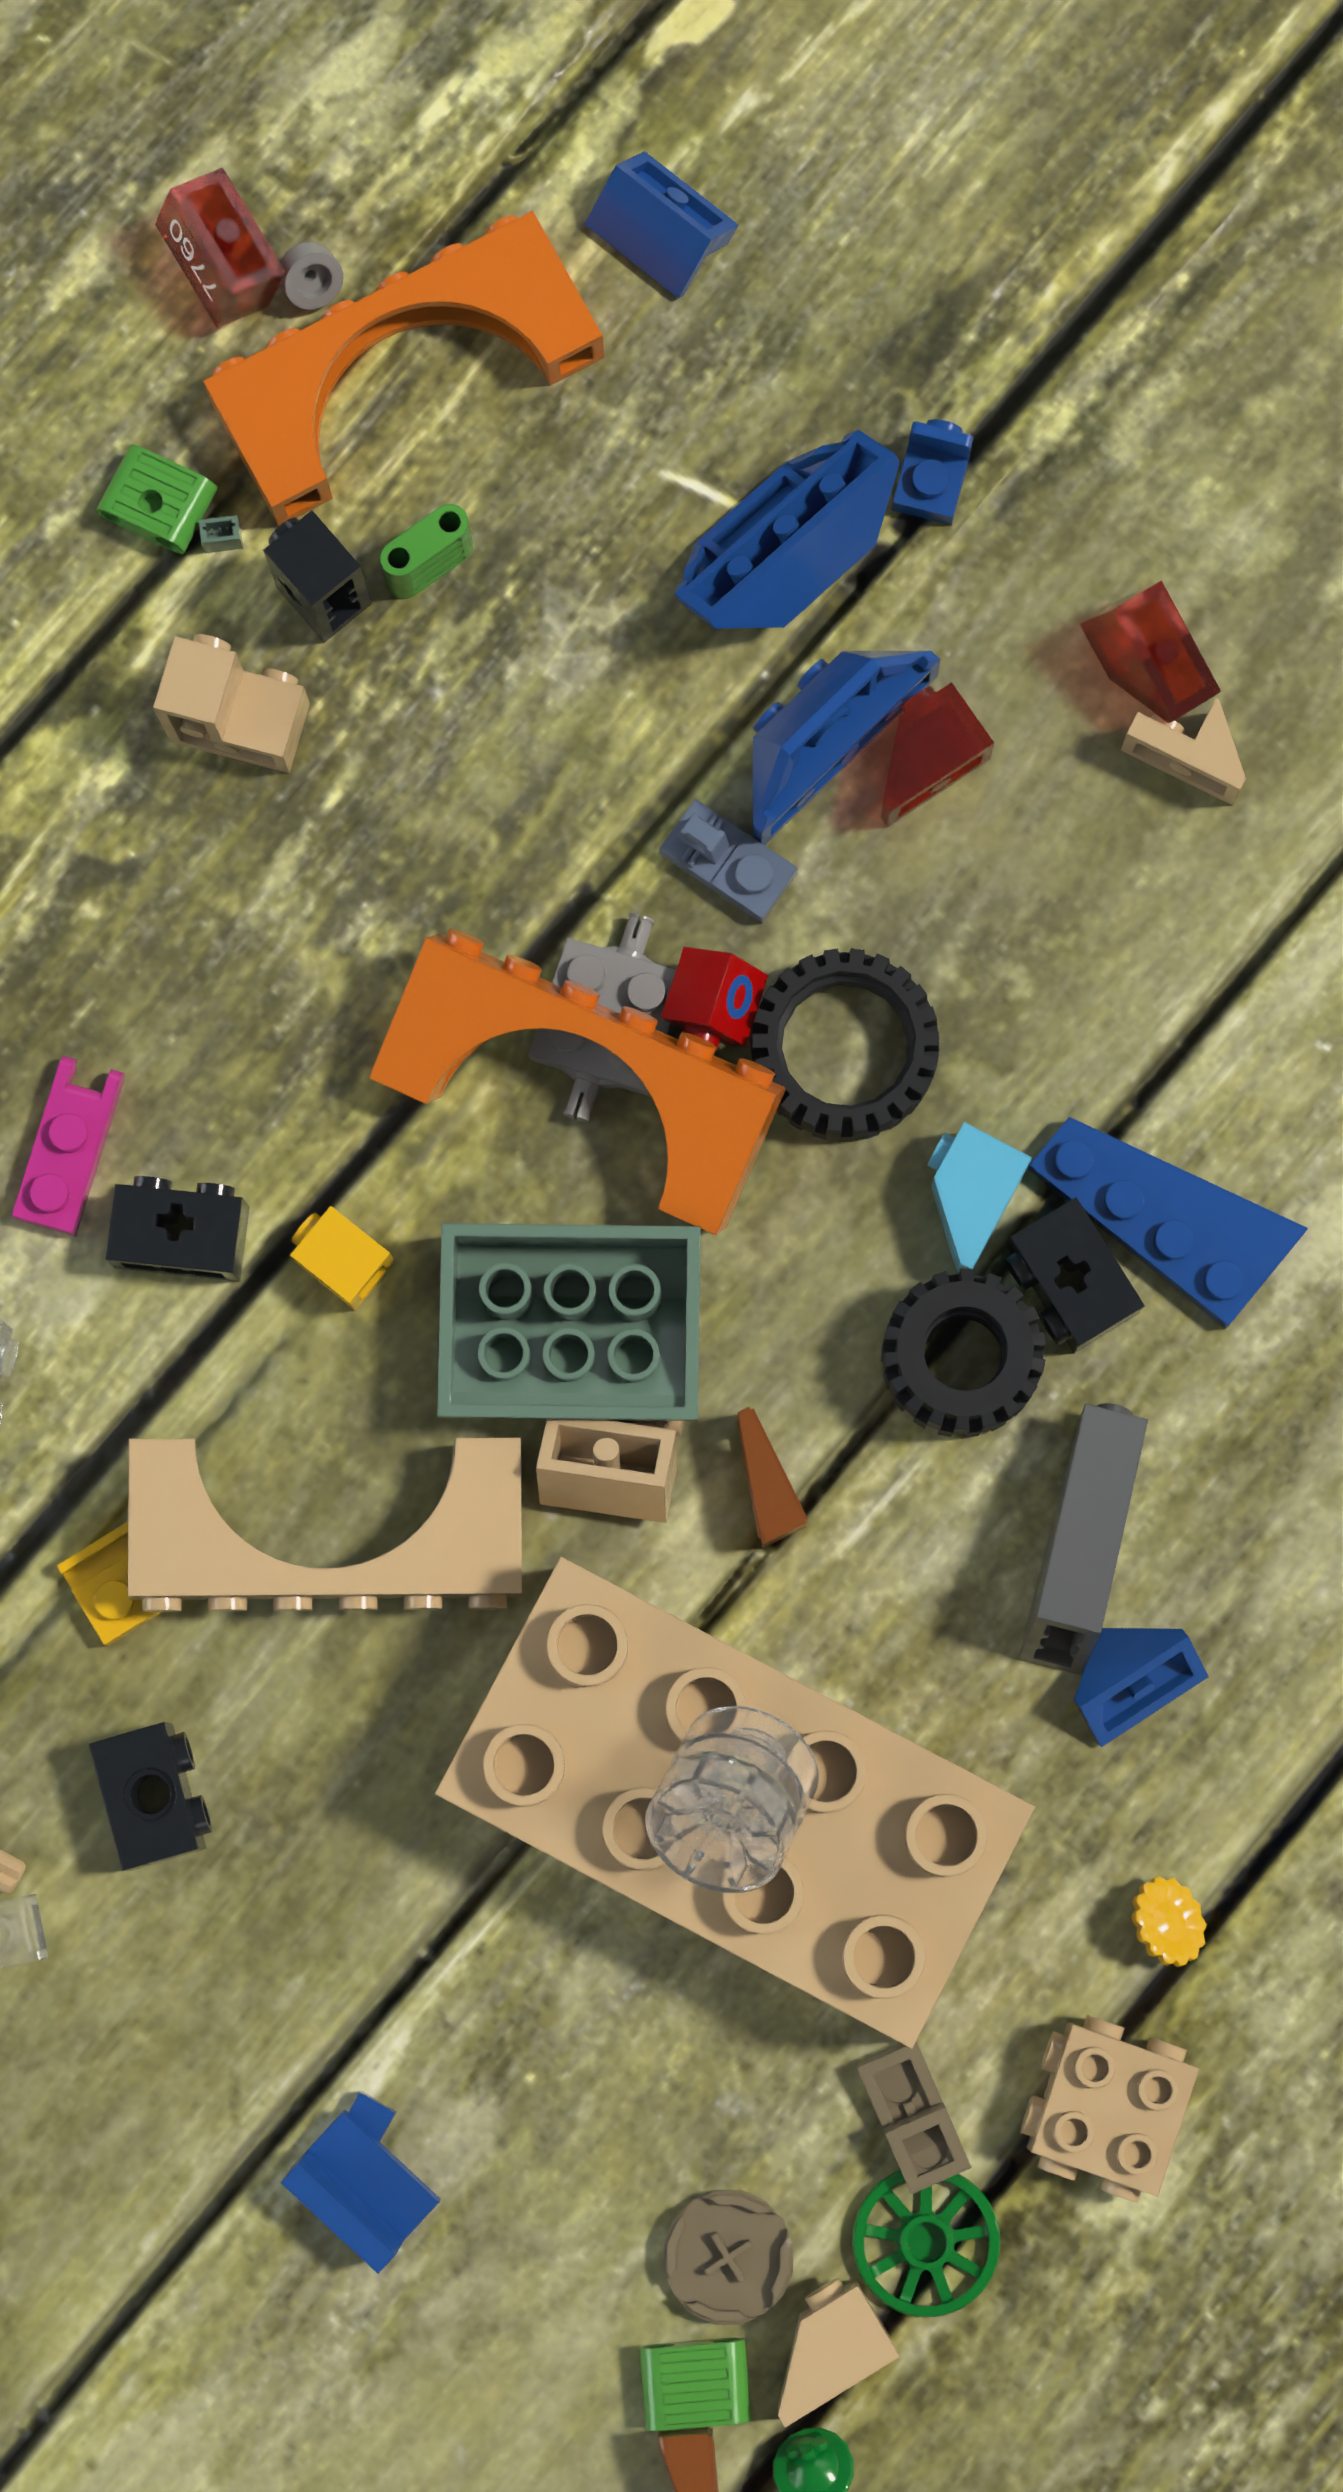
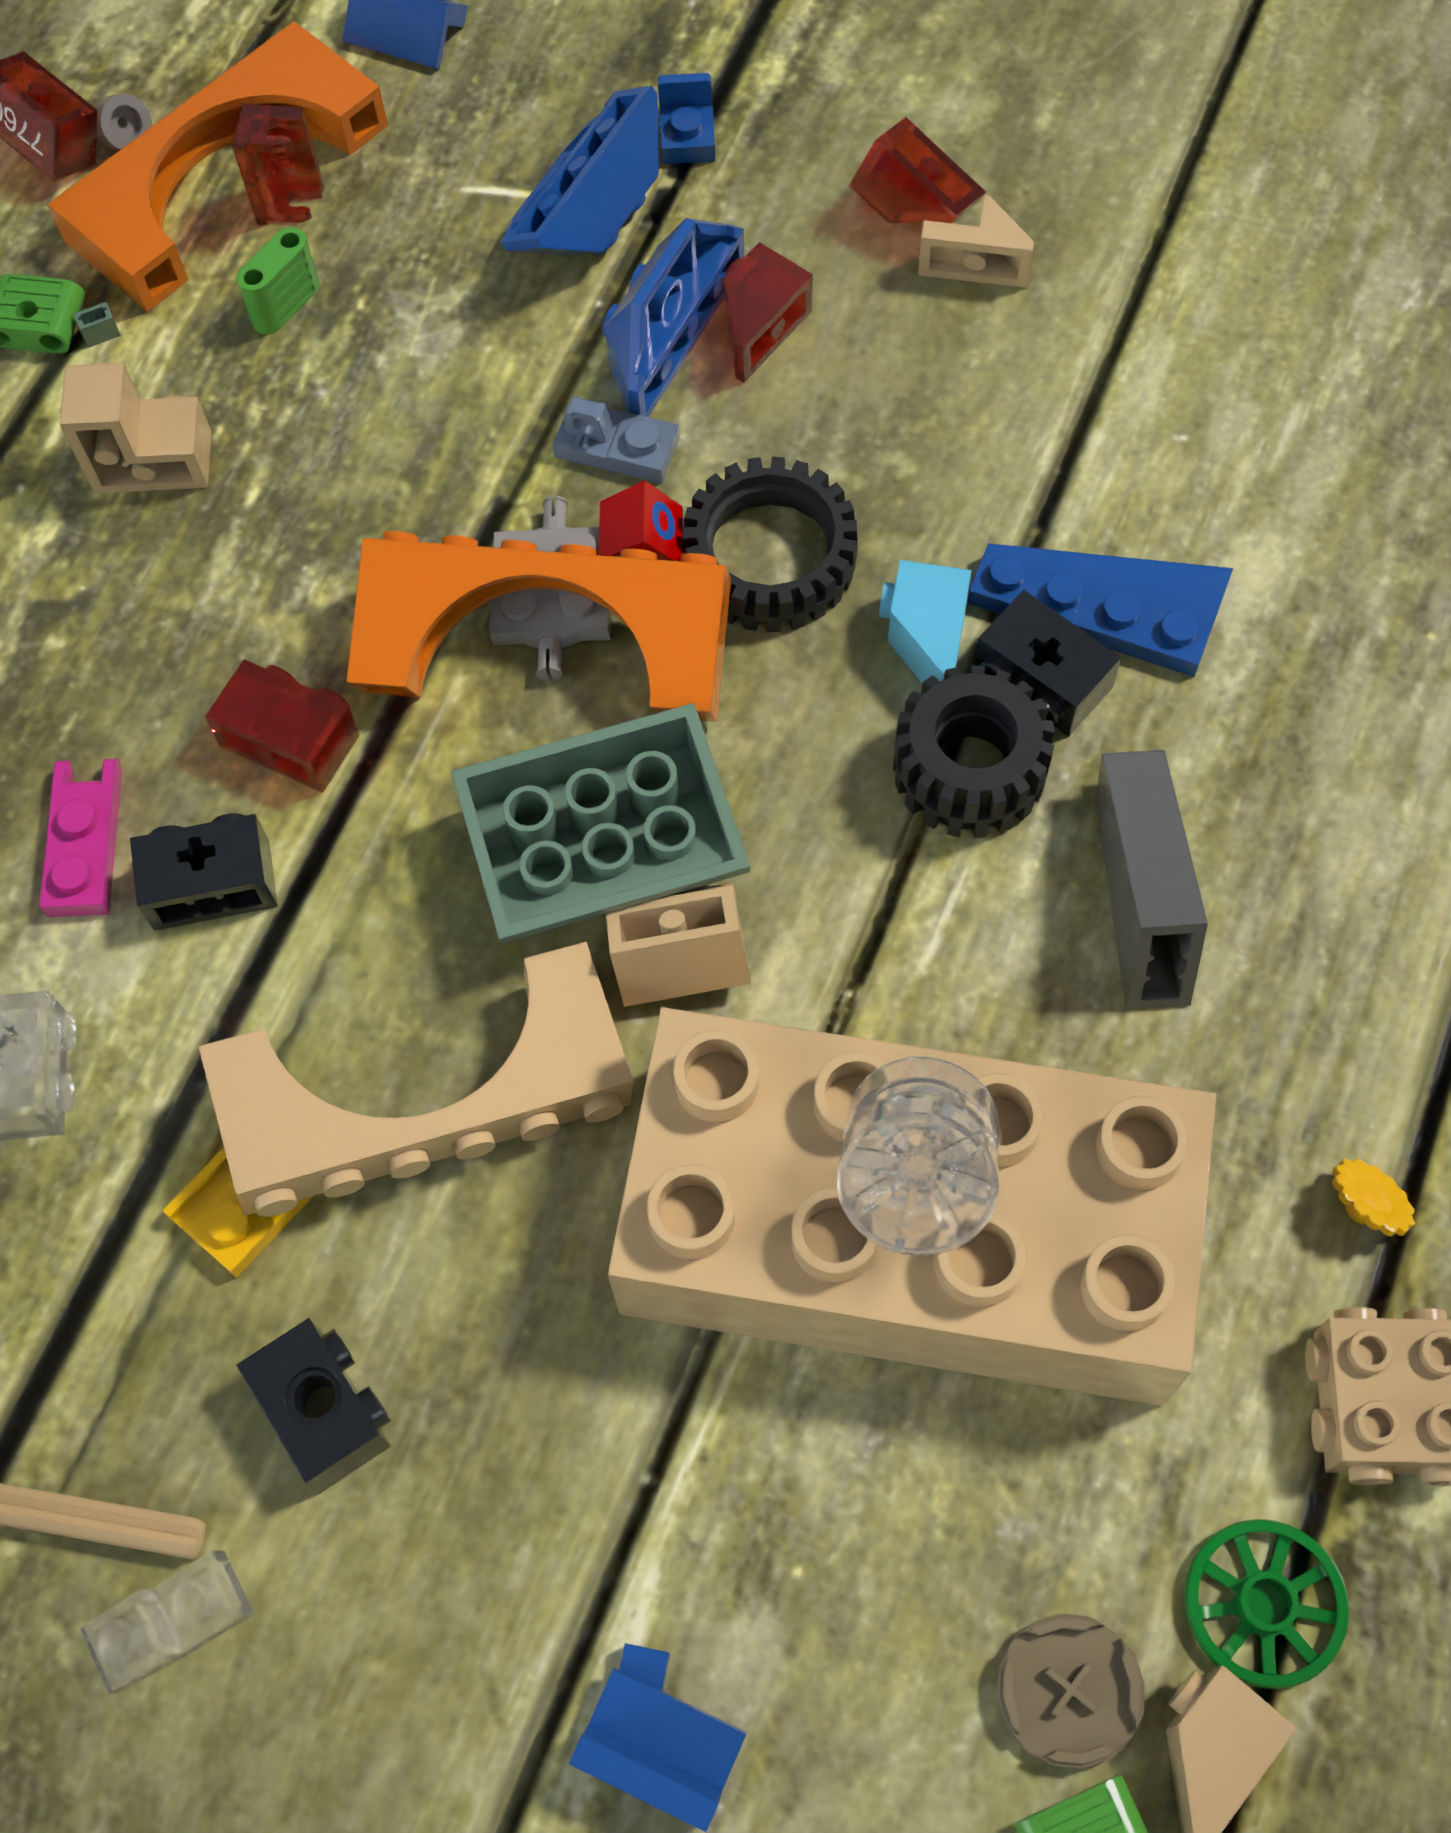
camera: 20 degrees left, 15 degrees down
black brick [263,510,371,643] -> none
yellow brick [290,1206,395,1311] -> none
dark orange slope [737,1407,808,1548] -> none
dark tan slope [855,2041,972,2195] -> none
blue slope [1074,1628,1209,1747] -> none
none -> clear red brick [205,659,360,793]
none -> clear red hinge [232,104,325,225]

